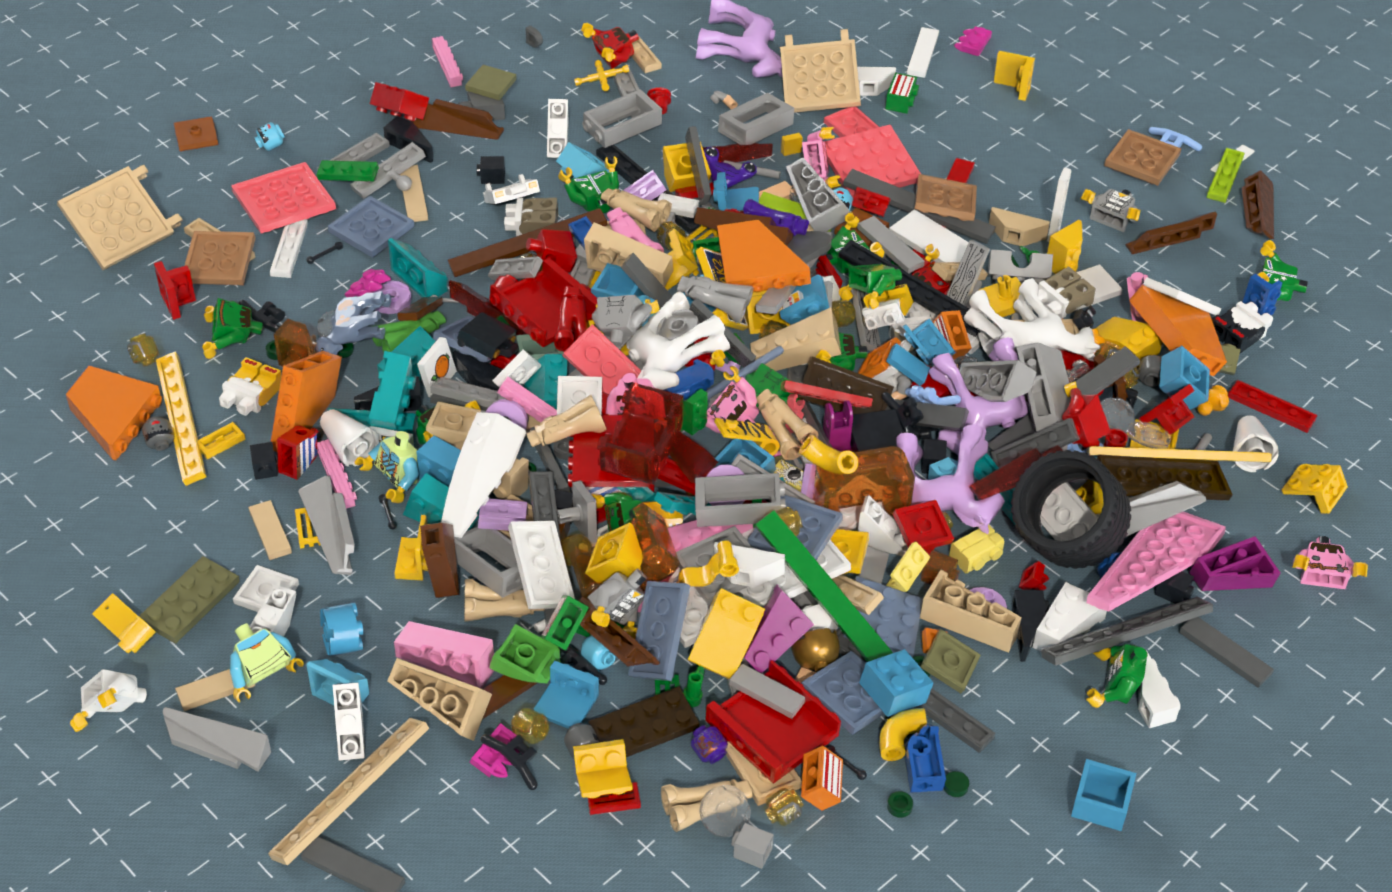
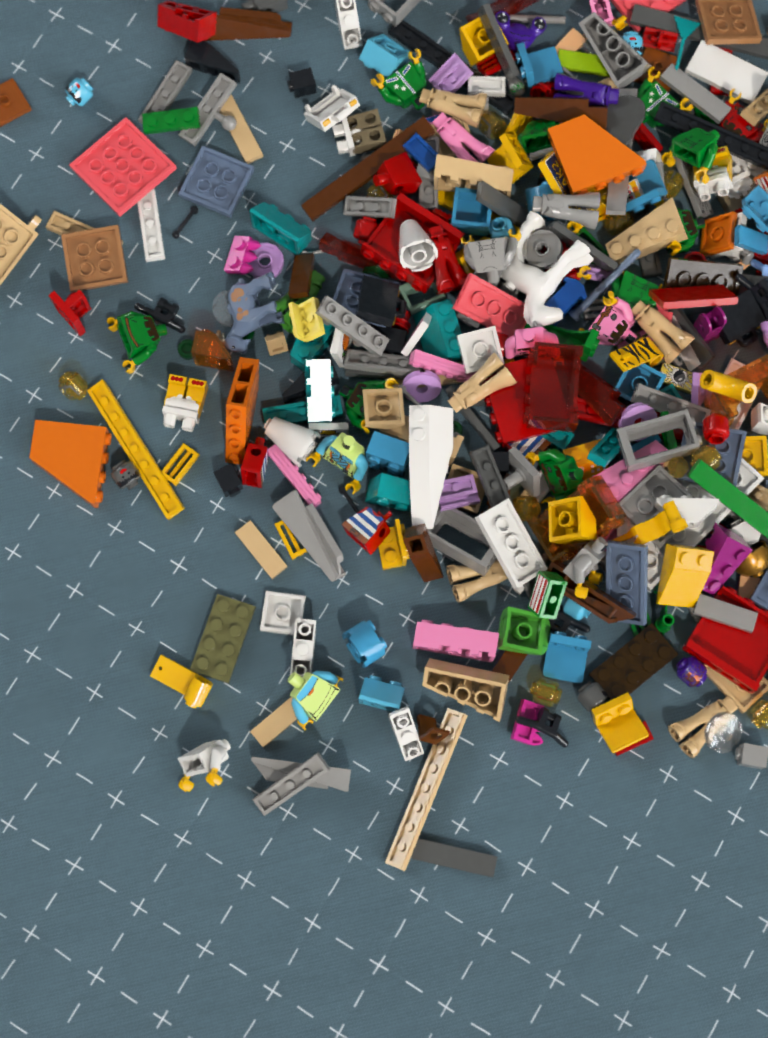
camera: 15 degrees left, 30 degrees up
none -> light grey tile [252,752,330,816]
none -> tan tile [264,331,289,356]
none -> light yellow bracket [288,297,325,343]
none -> light grey plate [315,295,390,357]
none -> torso [341,506,392,555]
none -> white cone [399,219,438,272]
none -> reddish brown bracket [417,714,450,745]
none -> clear yellow tile [667,457,689,478]
none -> teal piece [674,16,701,70]
none -> red head [702,413,730,444]

